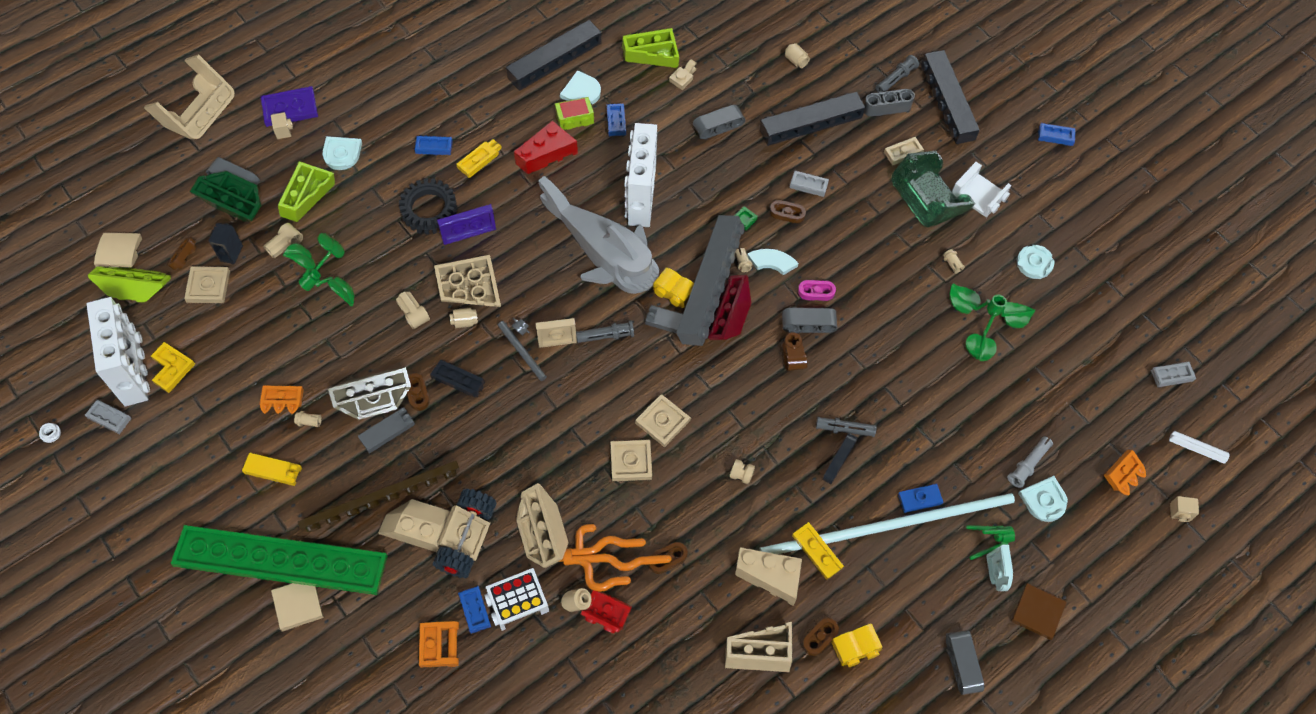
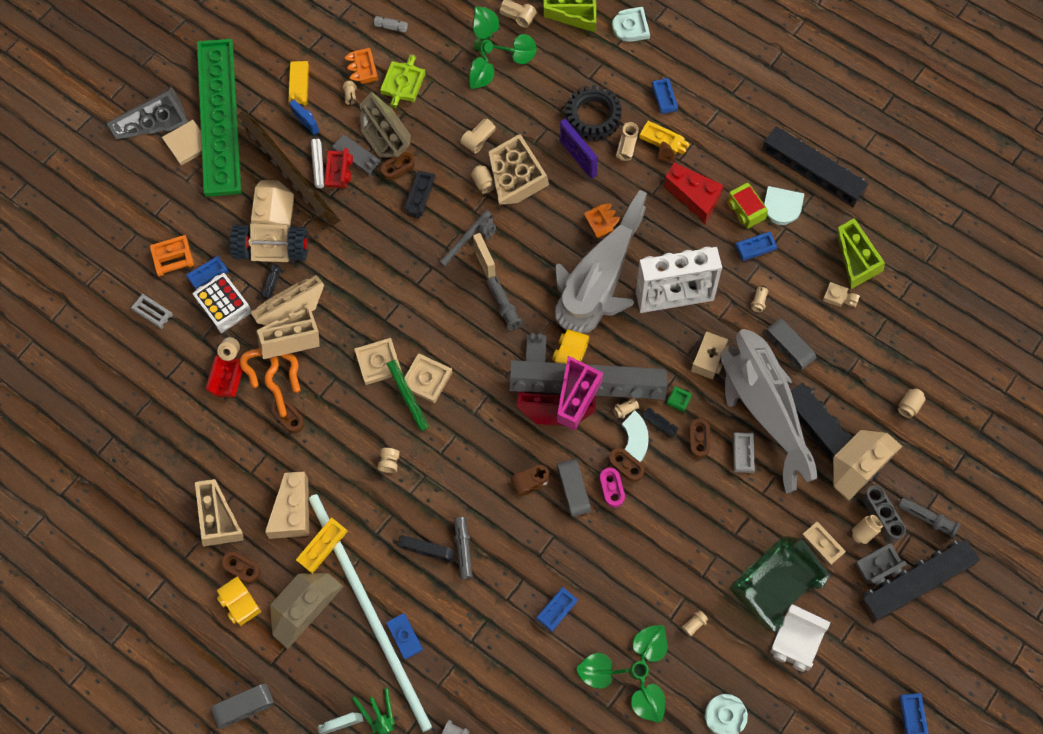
camera: 80 degrees right, 5 degrees up
none -> dark grey wedge [107,87,188,139]
none -> light grey tile [131,294,173,329]
none -> tan wedge [257,304,320,359]
none -> black axle [261,264,281,299]
none -> dark tan wedge [270,573,344,649]
none -> blue plate [290,99,319,135]
none -> white axle [311,139,325,188]
none -> red bracket [325,148,353,188]
none -> light grey axle [374,16,408,32]
none -> lime plate [380,55,426,108]
none -> green axle [386,360,430,432]
none -> blue plate [536,587,578,632]
none -> dark pink wedge [557,356,603,431]
none -> orange plate [584,204,620,238]
none -> reddish brown plate [609,448,645,482]
none -> tan piece [616,122,639,161]
none -> black axle [643,407,678,437]
none -> reddish brown tile [657,141,676,165]
none -> tan brick [691,331,728,380]
none -> light grey animal [721,329,817,494]
none -> tan pin [751,287,768,312]
none -> tan wedge [833,430,903,501]
none -> tan brick [852,515,883,544]
none -> dark grey bracket [854,543,907,585]

